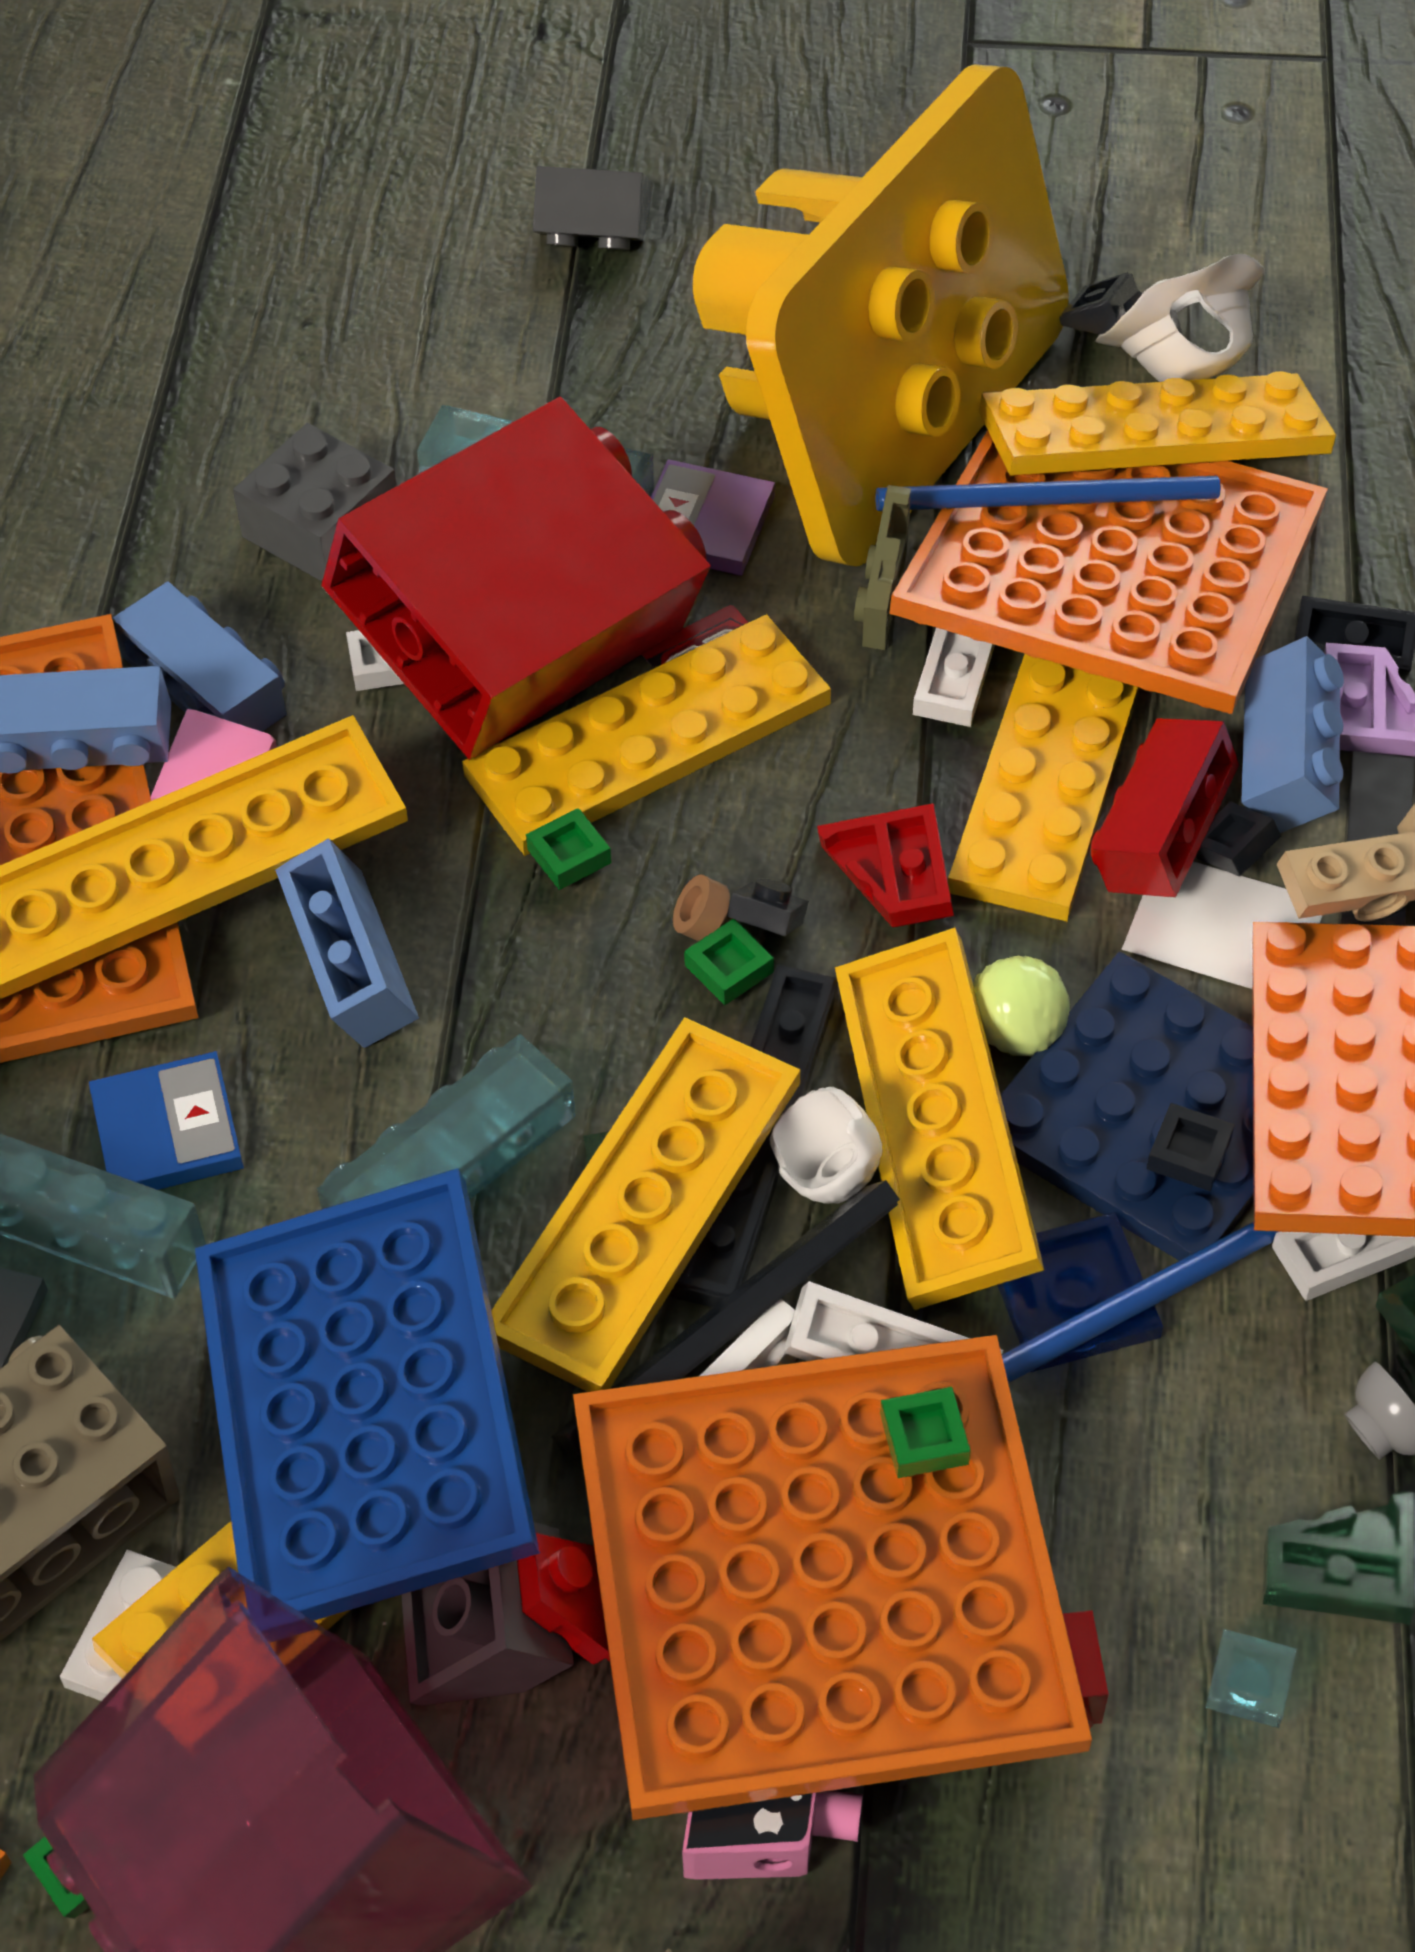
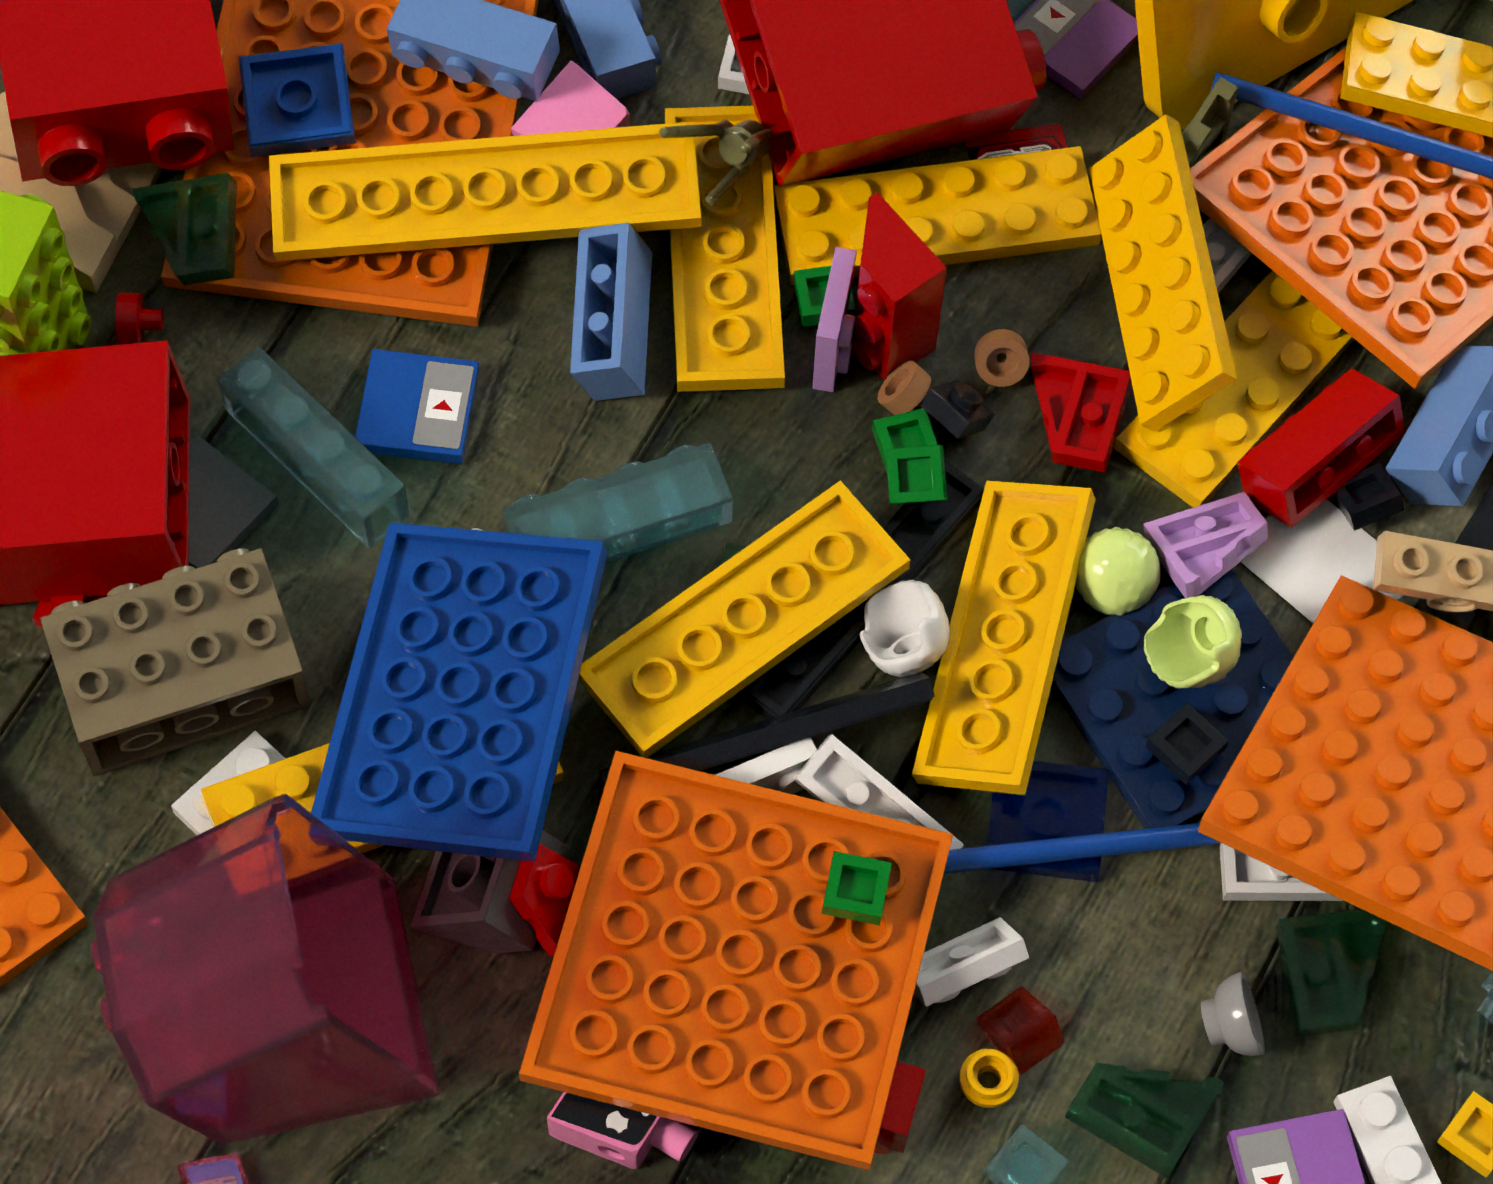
camera: 20 degrees right, 10 degrees up
none -> olive plant [659,120,773,206]
none -> yellow plate [665,105,785,392]
none -> lavender wing [812,247,857,392]
none -> red slope [853,192,947,381]
none -> green plate [886,445,947,504]
none -> white plate [914,917,1029,1007]
none -> yellow plate [959,1049,1019,1108]
none -> medium nougat tile [974,329,1030,387]
none -> clear red slope [976,986,1064,1074]
none -> yellow plate [1088,114,1237,432]
none -> lavender wing [1143,492,1268,598]
none -> yellowish green hair [1144,595,1242,689]

